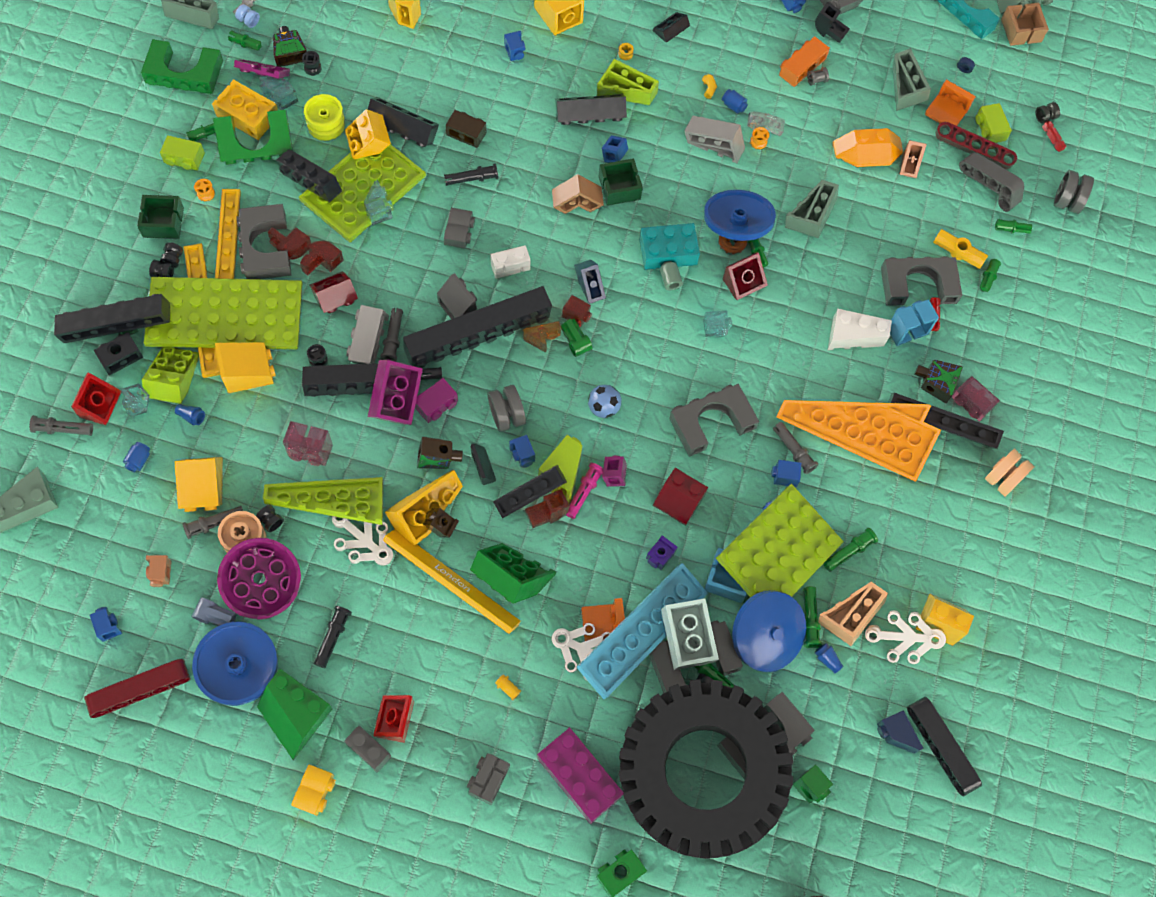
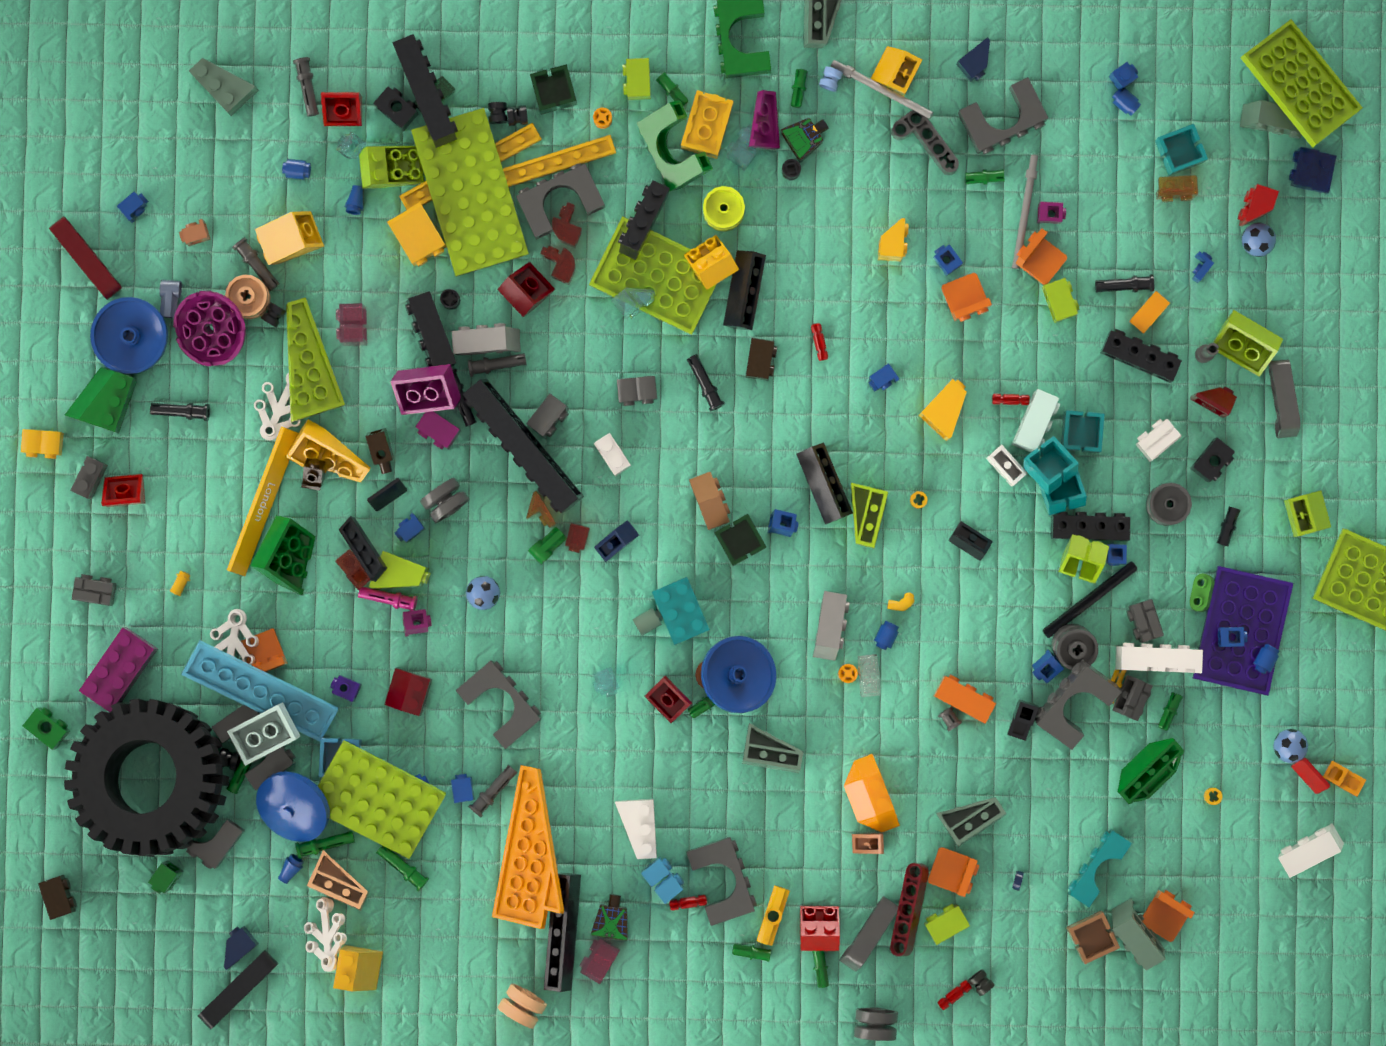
camera: 85 degrees right, 20 degrees up
none -> red slope [800,906,840,951]
none -> red axle [811,323,828,361]

